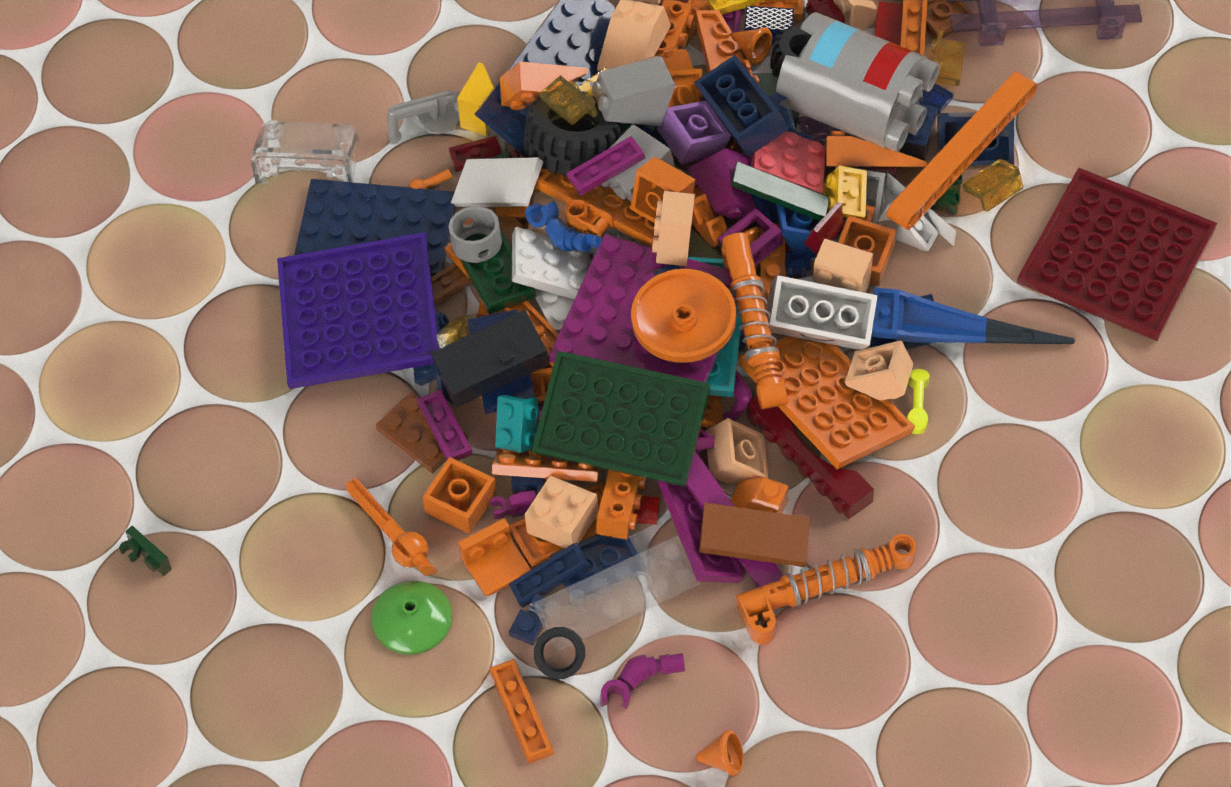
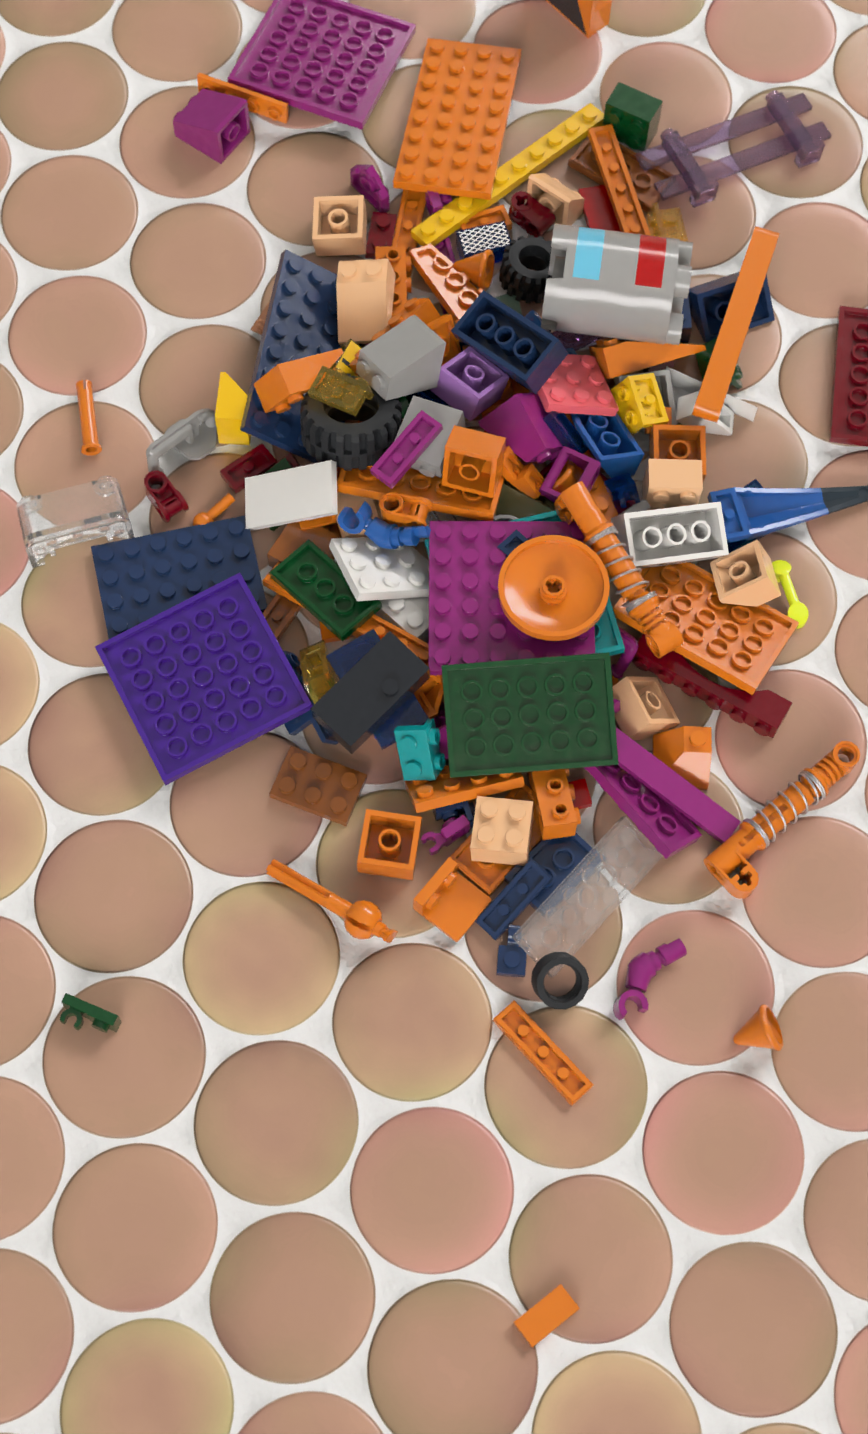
camera: 25 degrees left, 10 degrees up
bright green dish [371,580,452,655] -> none
magenta plate [417,390,473,461] -> none
light grey piece [448,206,502,263] -> none
light nougat brick [652,191,695,266] -> none
dark orange tile [699,502,810,567] -> none
tile [730,162,829,221] -> none
dark red slope [804,202,843,255] -> none
clear yellow bracket [962,159,1024,212] -> none
none -> orange pin [76,380,102,456]
none -> dark red piece [144,470,189,523]

